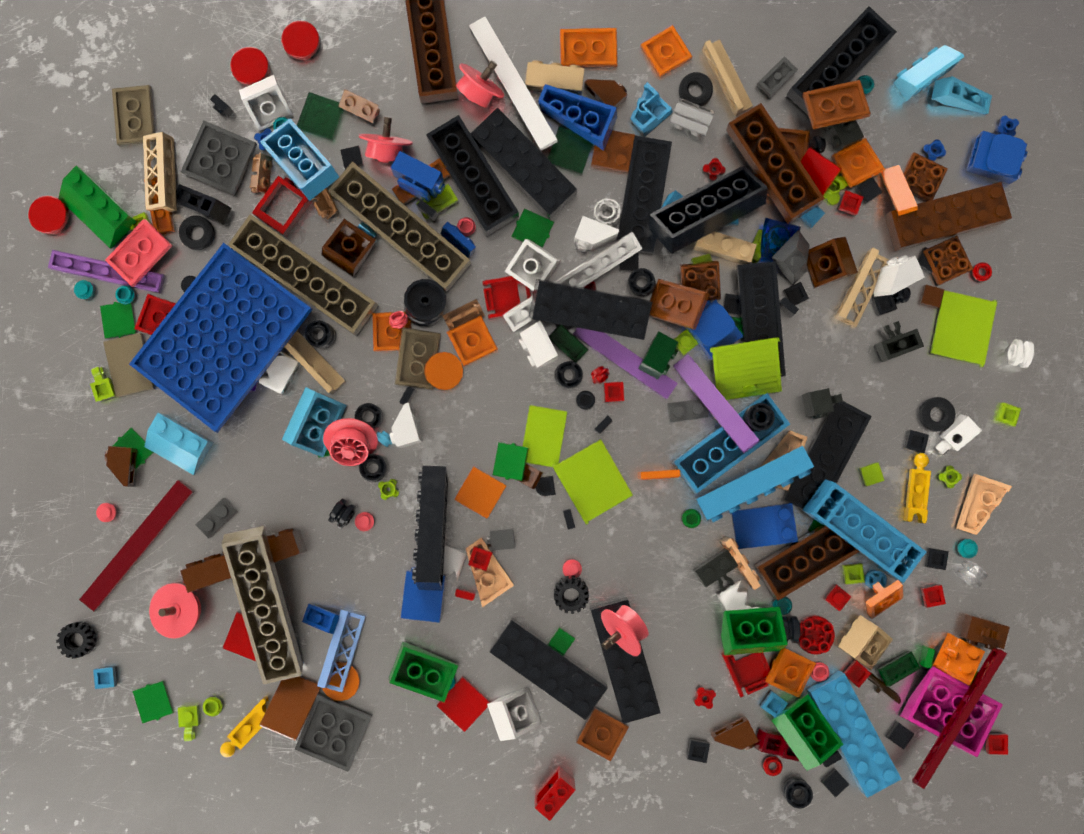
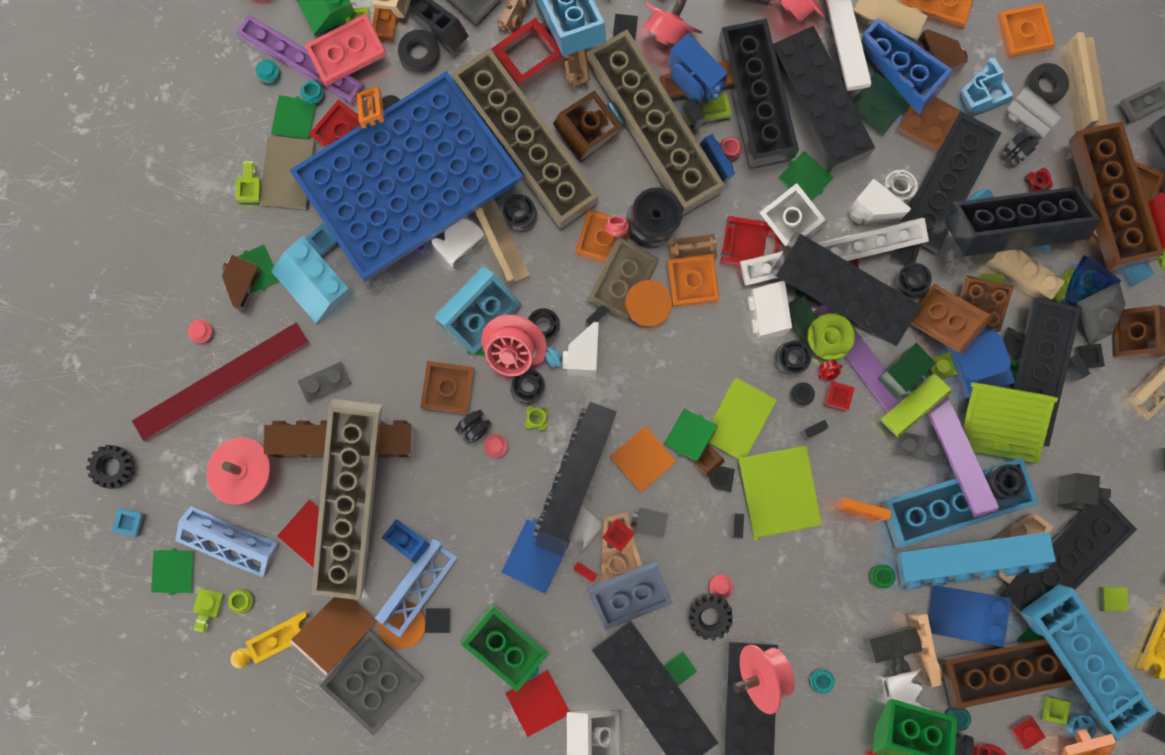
camera: 15 degrees right, 5 degrees down
none -> light blue fence [175,506,278,578]
none -> dark azure plate [305,223,338,257]
none -> orange tile [357,86,384,129]
none -> dark orange plate [420,361,475,415]
none -> black tile [425,608,451,633]
none -> sand blue plate [588,561,673,630]
none -> lime tile [807,313,855,360]
none -> teal plate [810,669,835,694]
none -> lime tile [881,373,951,437]
none -> black wheel [1002,129,1039,165]

